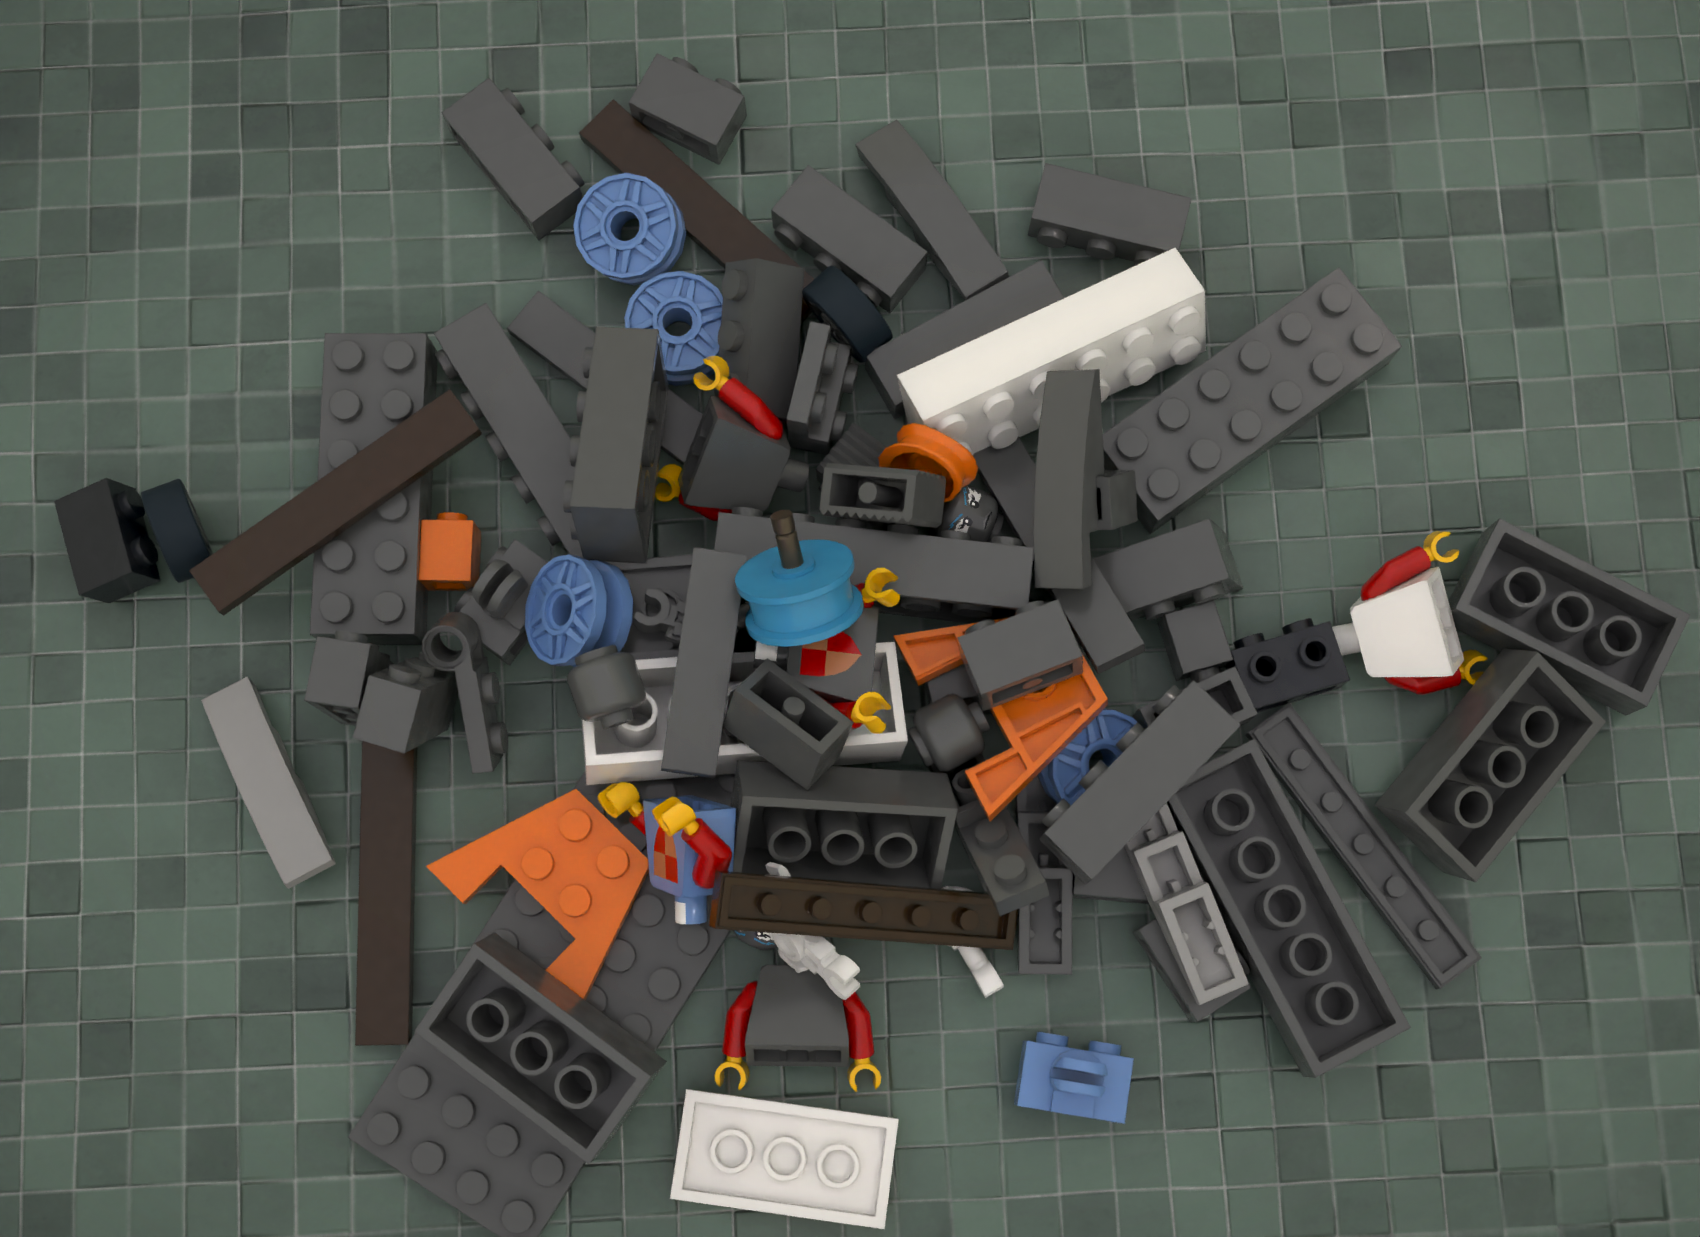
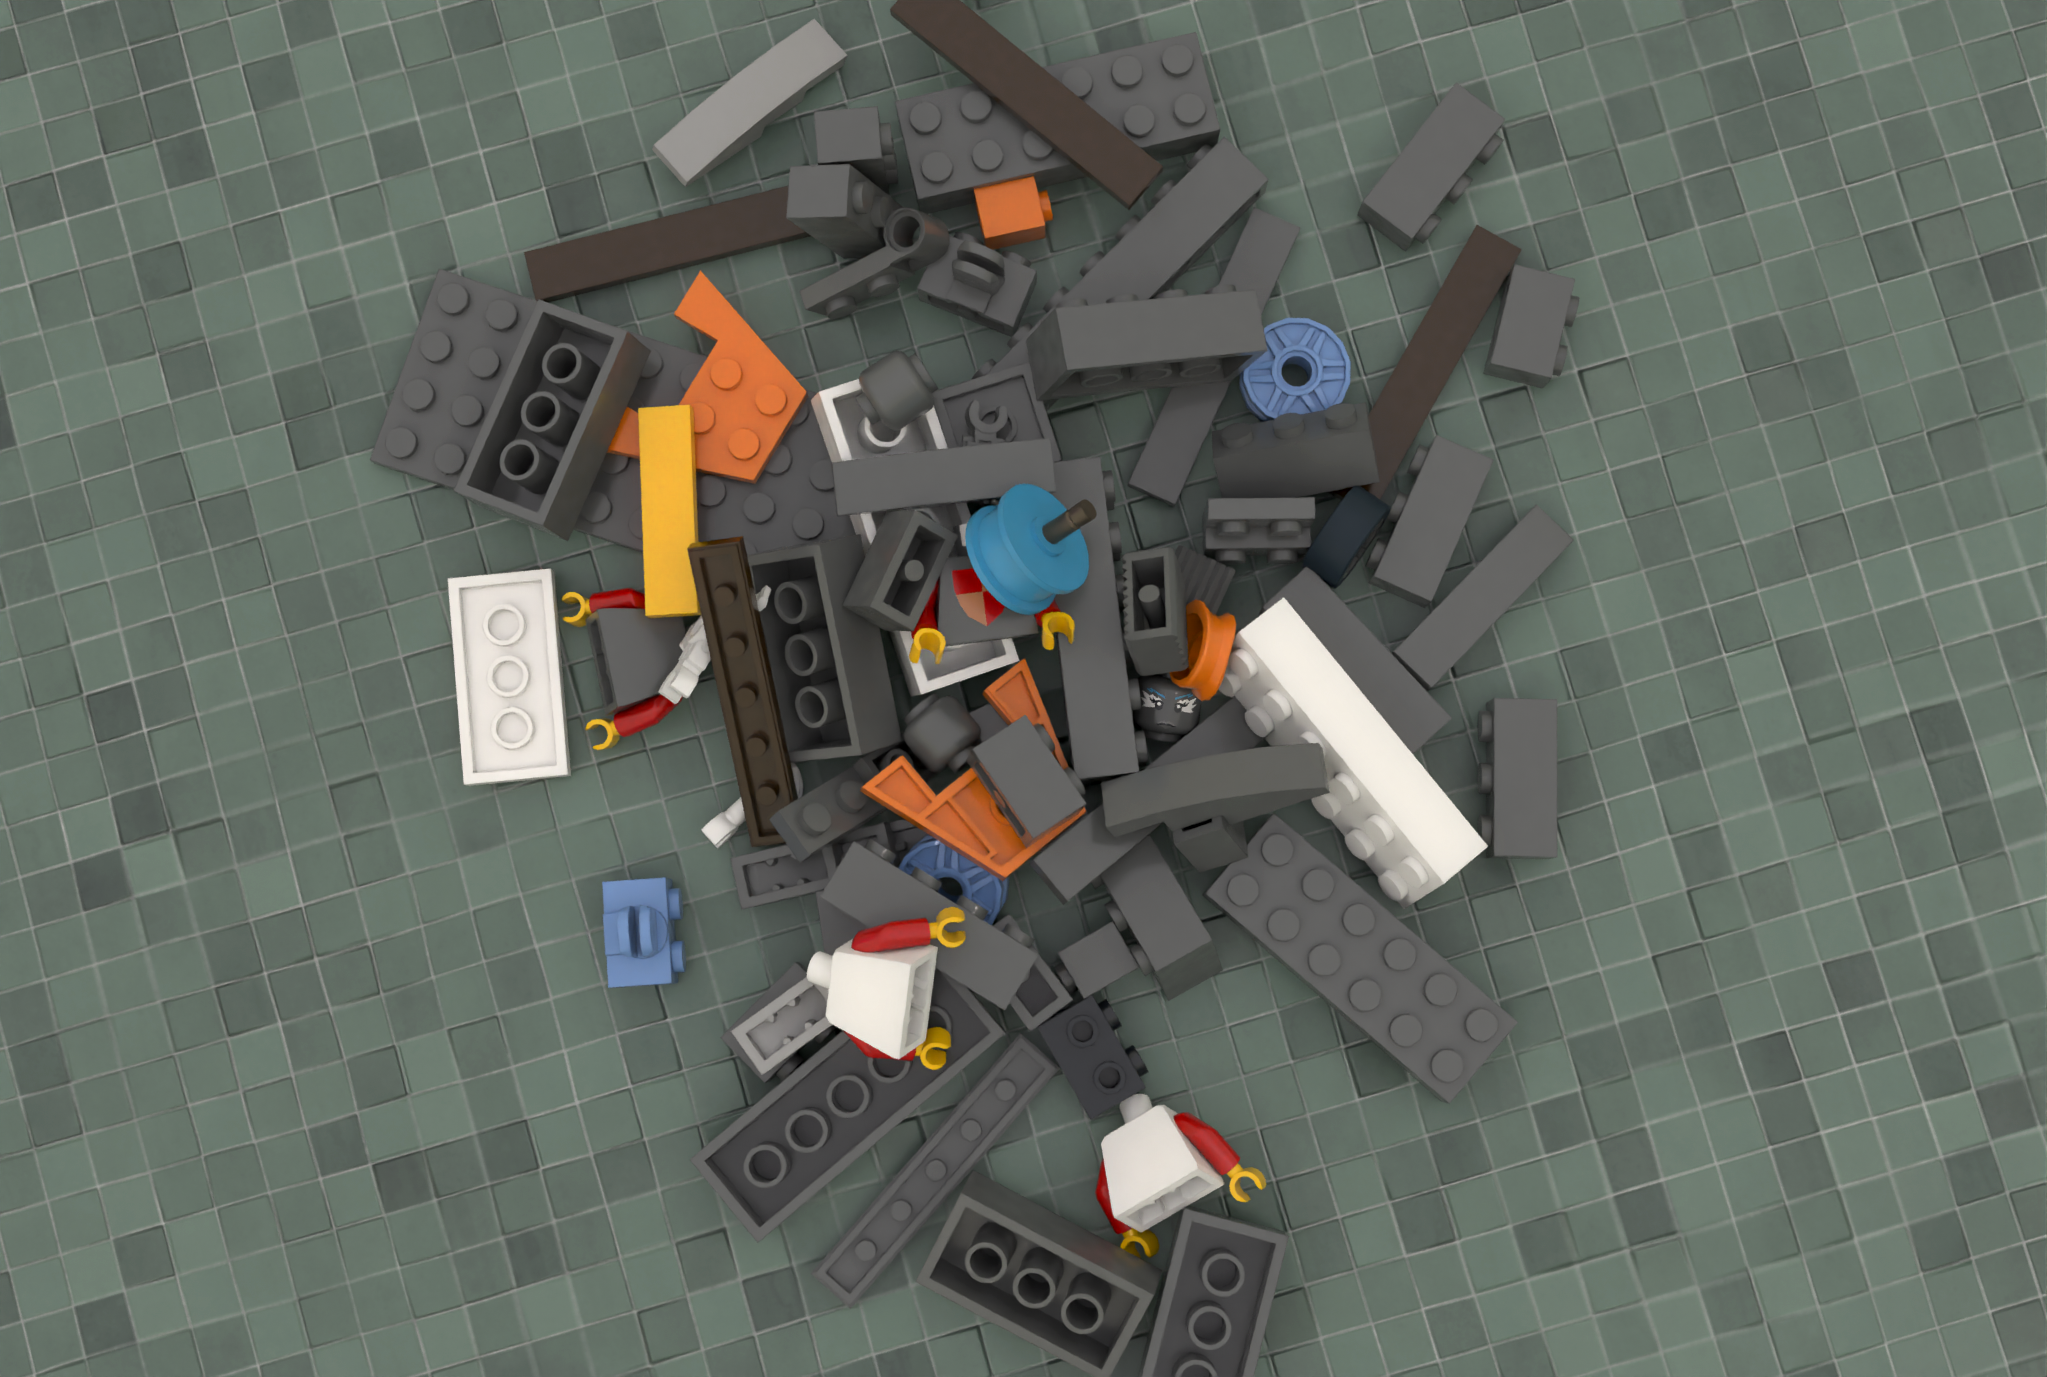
camera: 80 degrees right, 5 degrees up
medium blue wheel [525,554,633,667] -> none
medium blue wheel [573,173,686,286] -> none
torso [598,782,736,924] -> none
dark grey torso [655,356,809,521] -> none
none -> yellow tile [638,405,701,618]
none -> white torso [807,907,966,1070]

